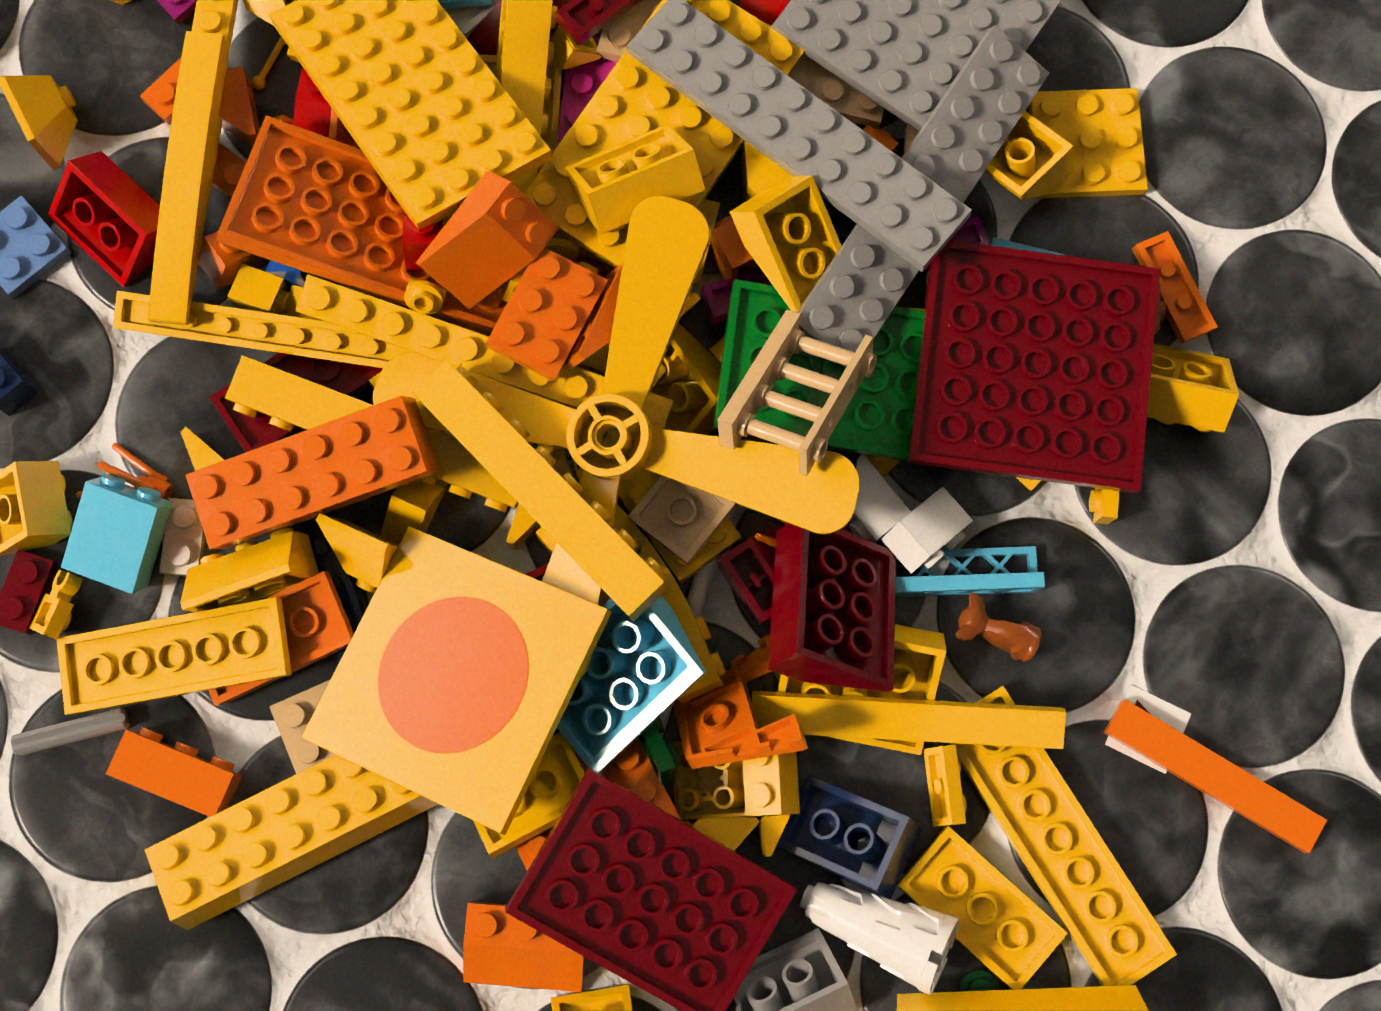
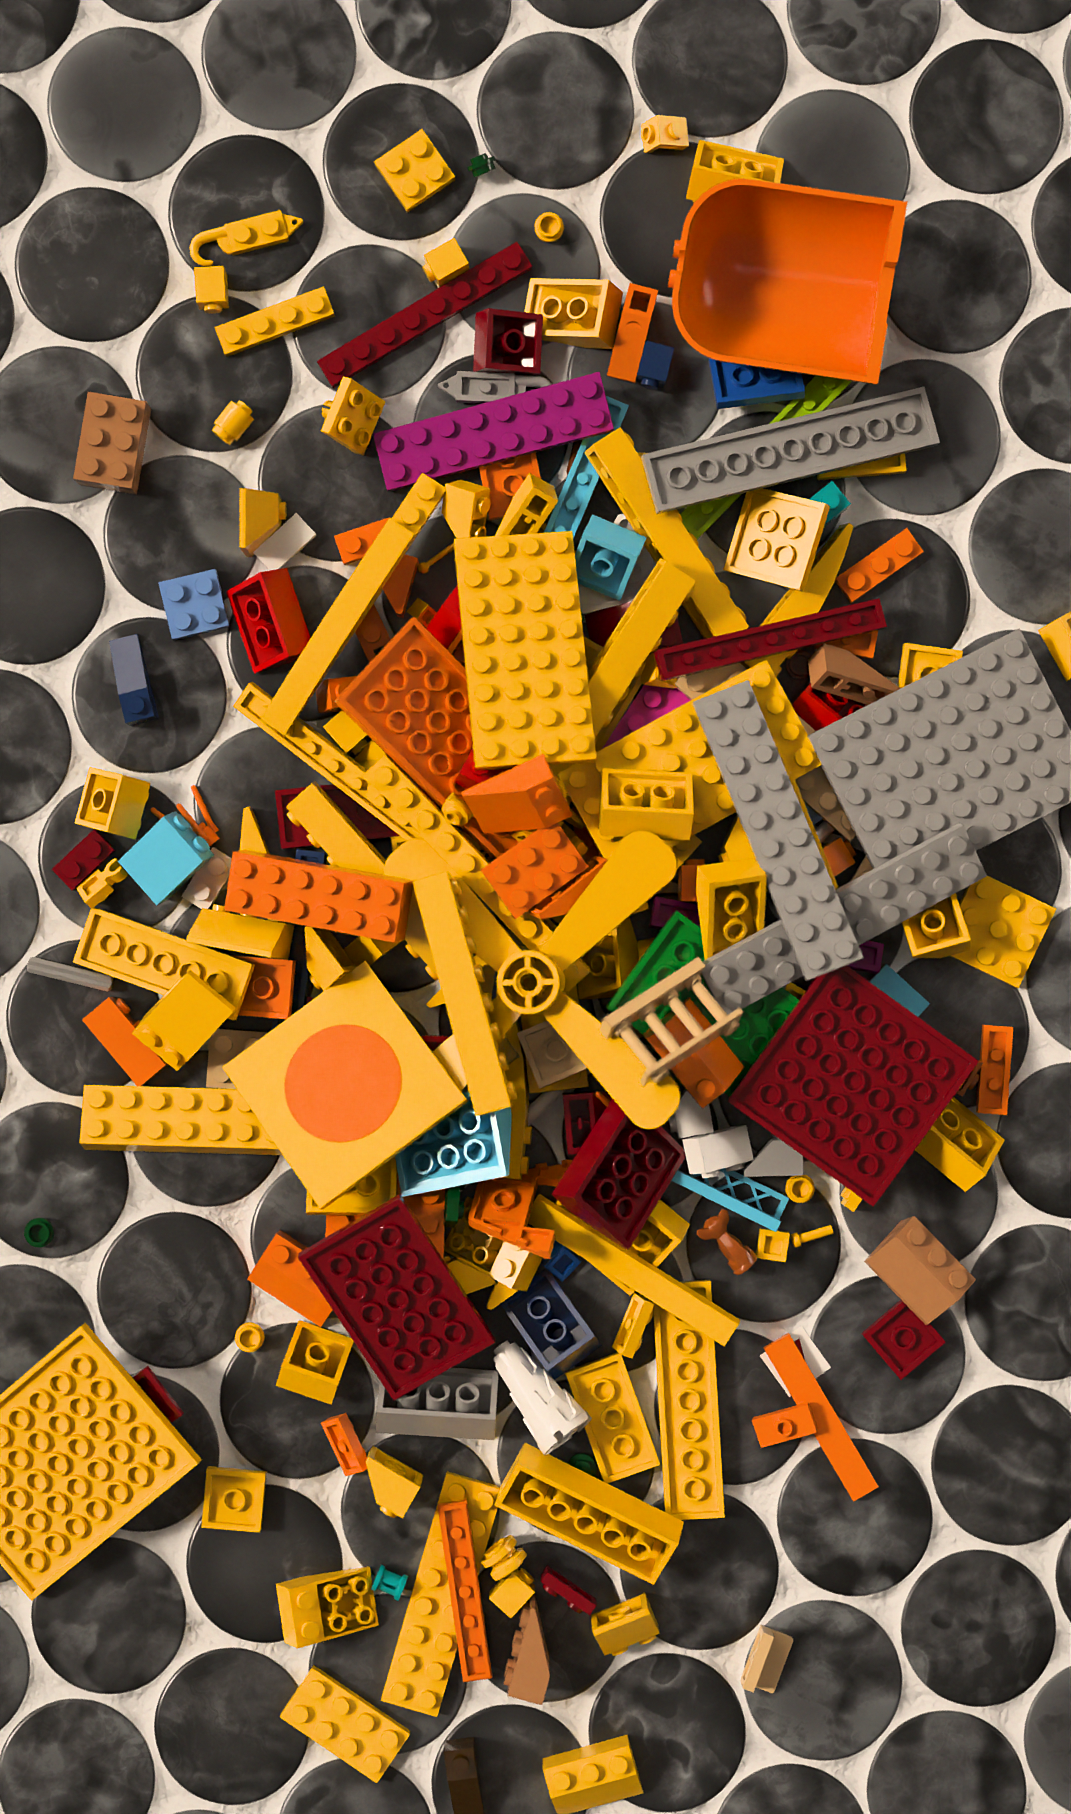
camera: 35 degrees right, 10 degrees up
none -> yellow slope [131,970,235,1071]
none -> white tile [253,513,317,570]
none -> blue slope [541,1240,582,1282]
none -> orange slope [642,997,744,1109]
none -> light grey slope [742,1138,804,1177]
none -> orange plate [752,1402,818,1448]
none -> yellow plate [756,1228,790,1262]
none -> yellow plate [785,1174,815,1203]
none -> yellow piece [791,1225,834,1248]
none -> dark red plate [861,1300,945,1380]
none -> medium nougat slope [864,1216,976,1325]

